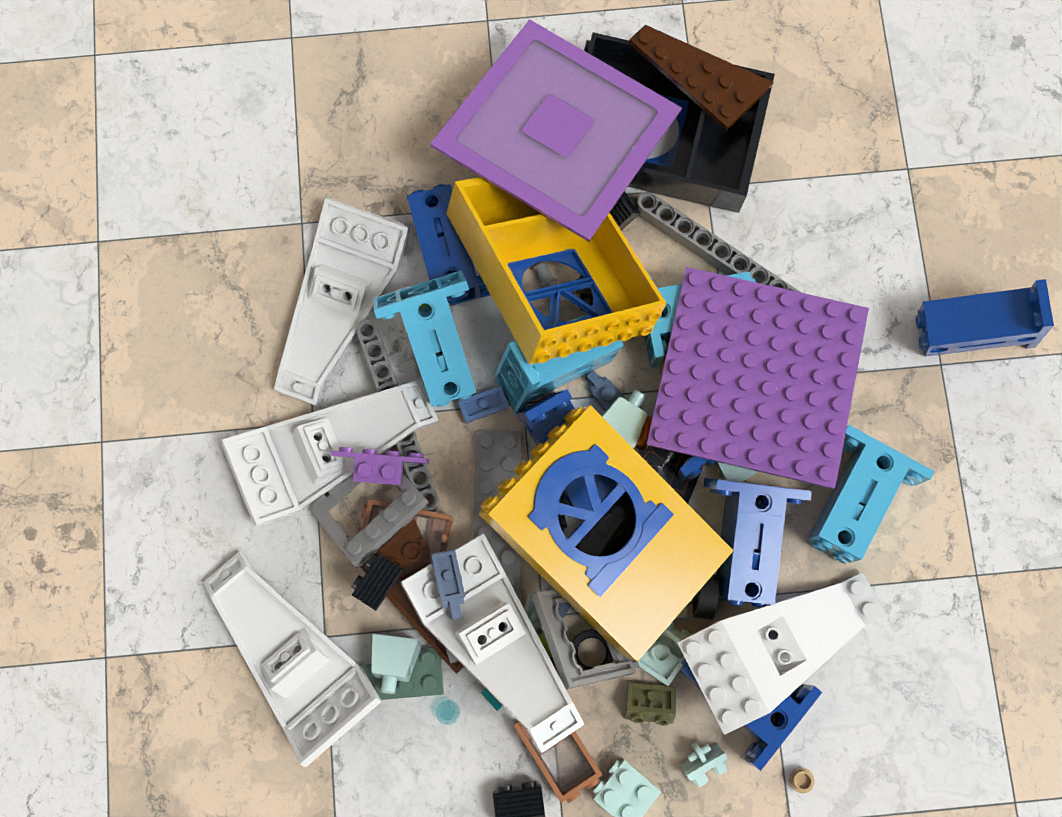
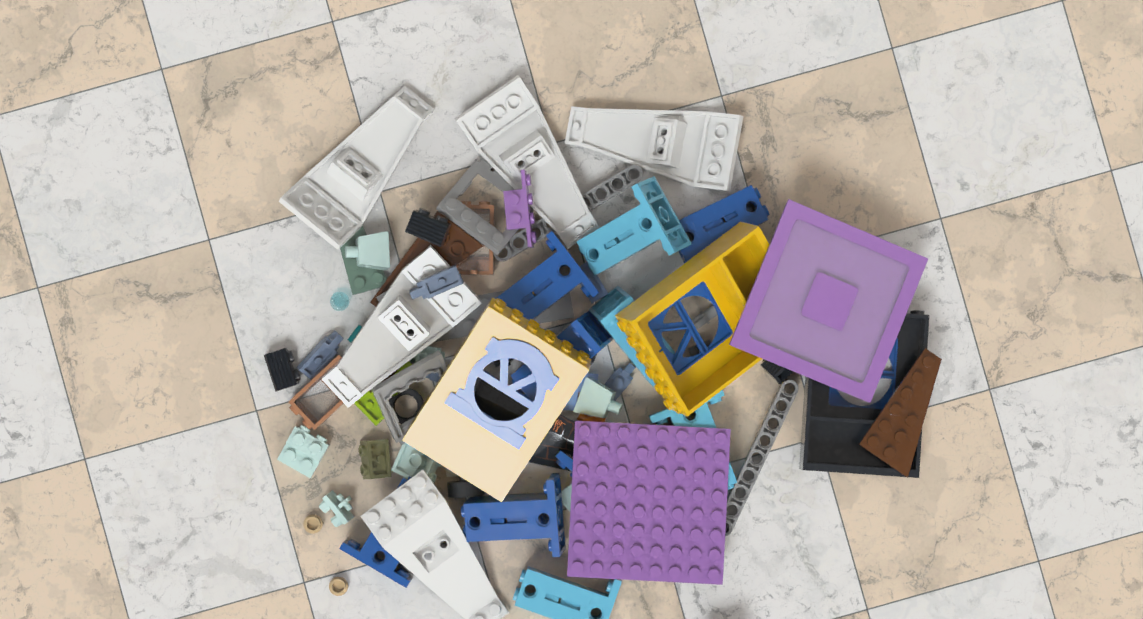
camera: 75 degrees right, 10 degrees up
none -> sand blue hinge [297,331,344,380]
none -> tan plate [303,514,323,534]
none -> lime hinge [354,391,384,426]
none -> blue brick [495,231,599,320]

